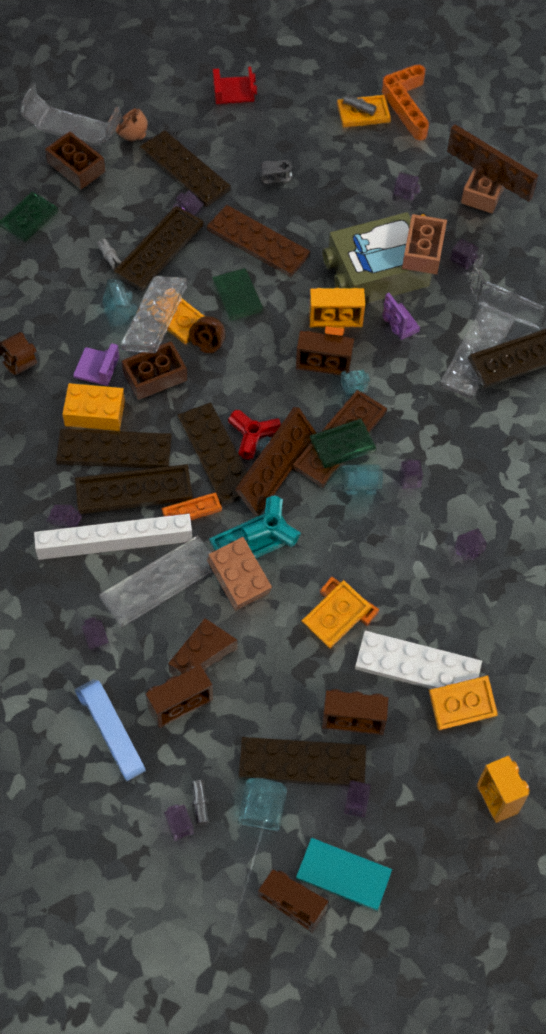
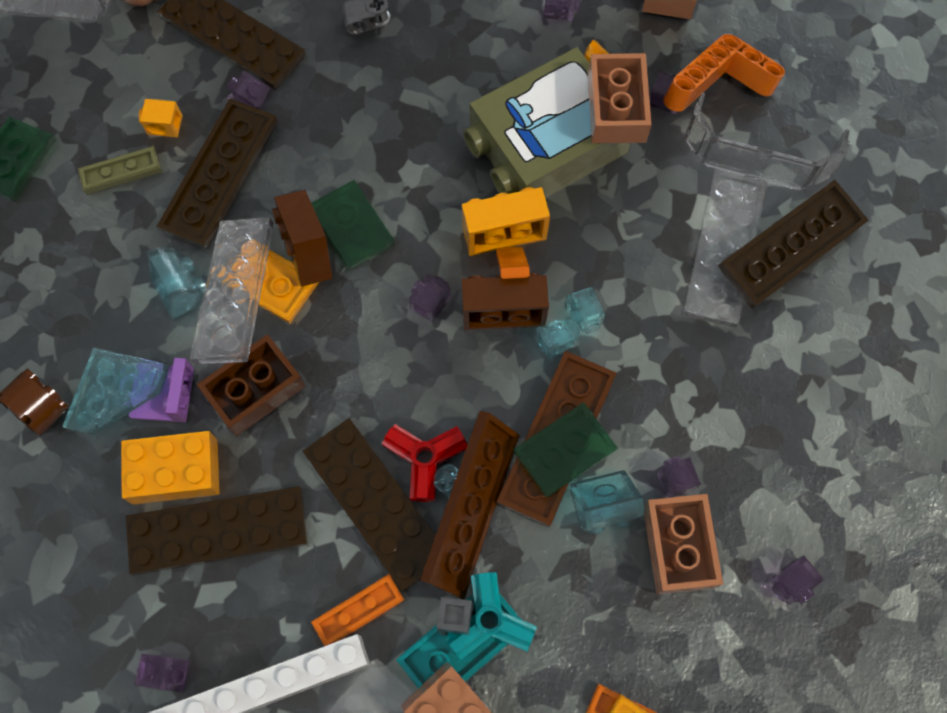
camera: 10 degrees left, 10 degrees up
reddish brown brick [45,131,106,189] -> none
dark brown plate [75,464,193,514] -> none
light grey pin [97,239,121,270] -> none
reddish brown cylinder [189,316,226,353] -> none
reddish brown plate [207,205,310,278] -> none
medium lavender bracket [382,293,420,340] -> none
none -> clear light blue plate [62,348,170,436]
none -> olive tile [78,146,162,195]
none -> light orange brick [138,99,183,138]
none -> reddish brown wedge [272,190,333,287]
none -> clear purple brick [409,273,451,323]
none -> flat silver panel [437,597,475,636]
none -> clear light blue brick [564,287,605,334]
none -> nougat brick [643,494,723,595]
none -> orange beam [663,34,785,112]

